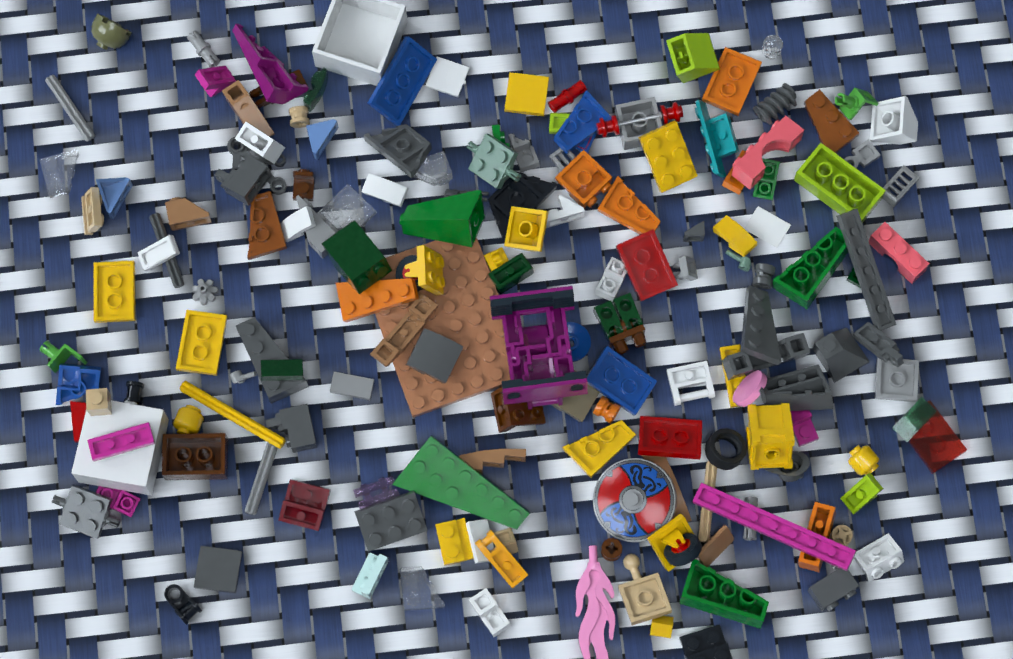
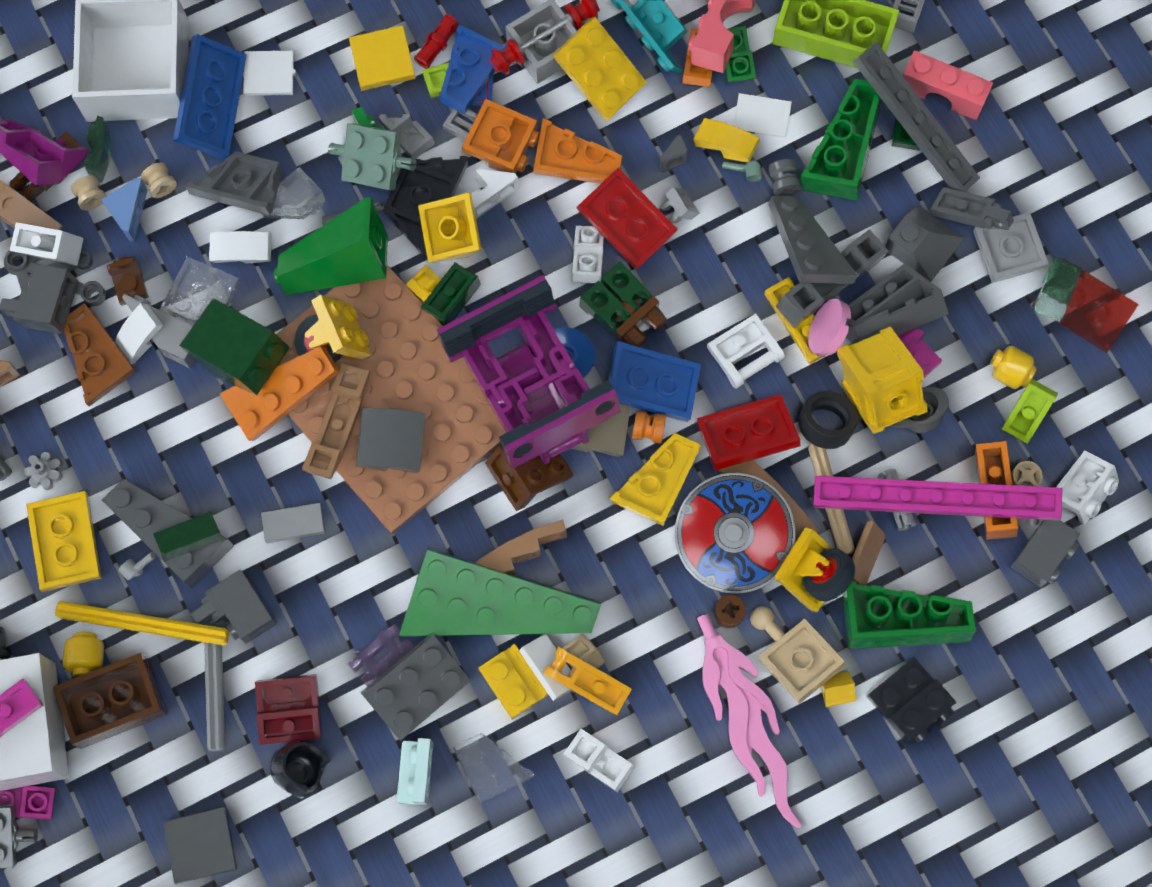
camera: 20 degrees left, 0 degrees up
none -> tan wheel [141,162,177,198]
none -> black piece [270,742,331,799]

